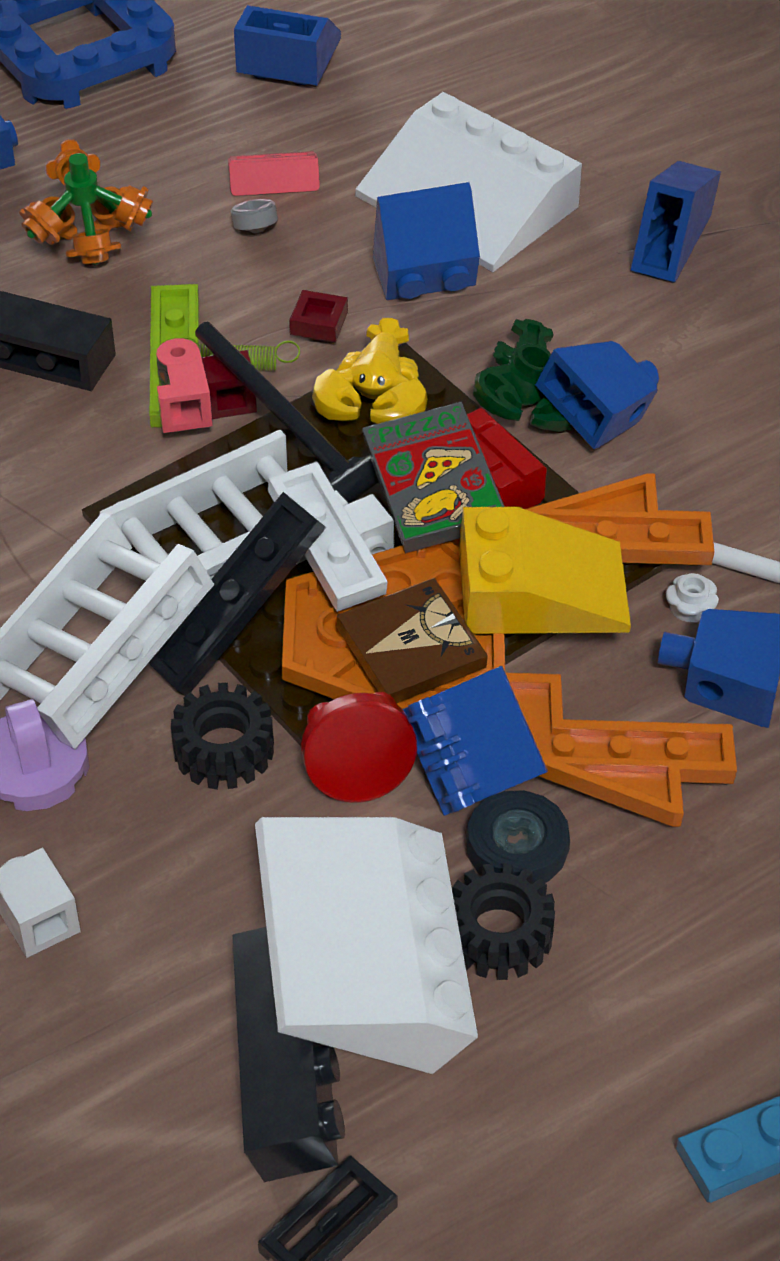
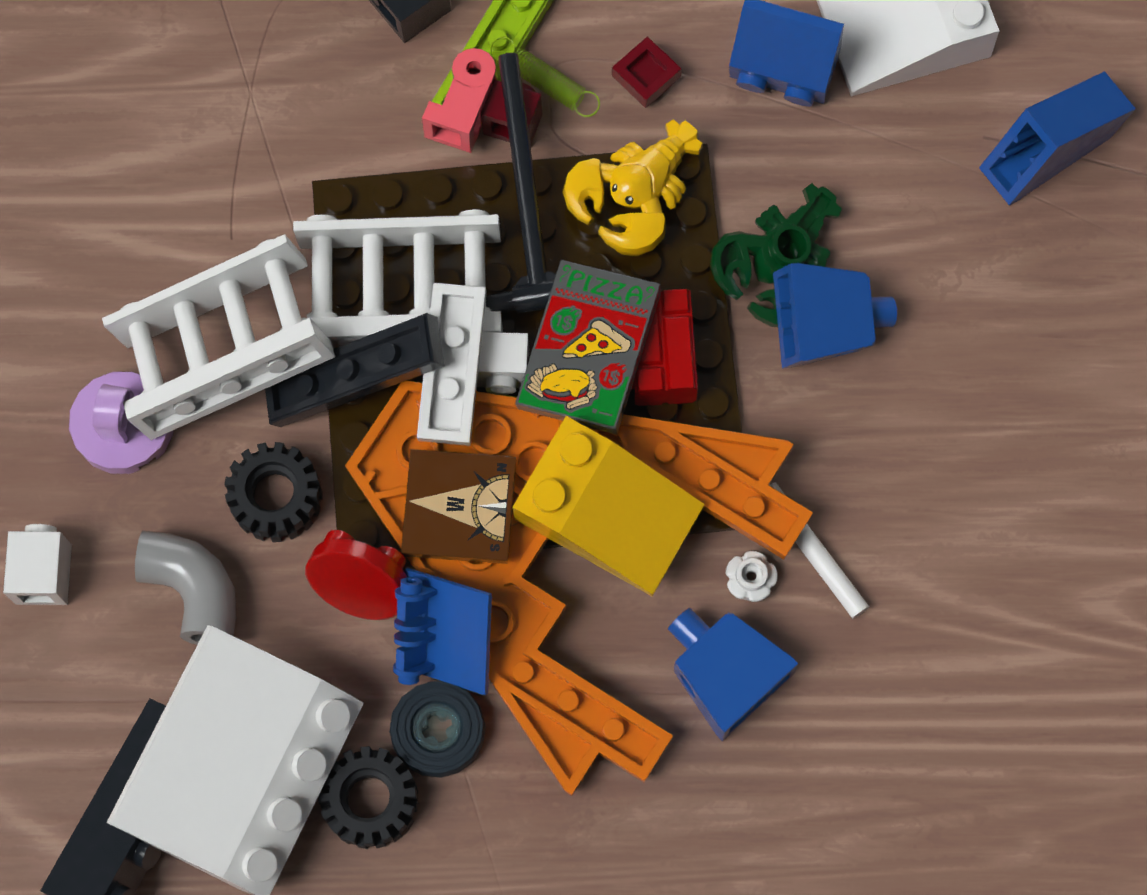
camera: 35 degrees right, 25 degrees up
none -> light grey cylinder [135,530,236,645]

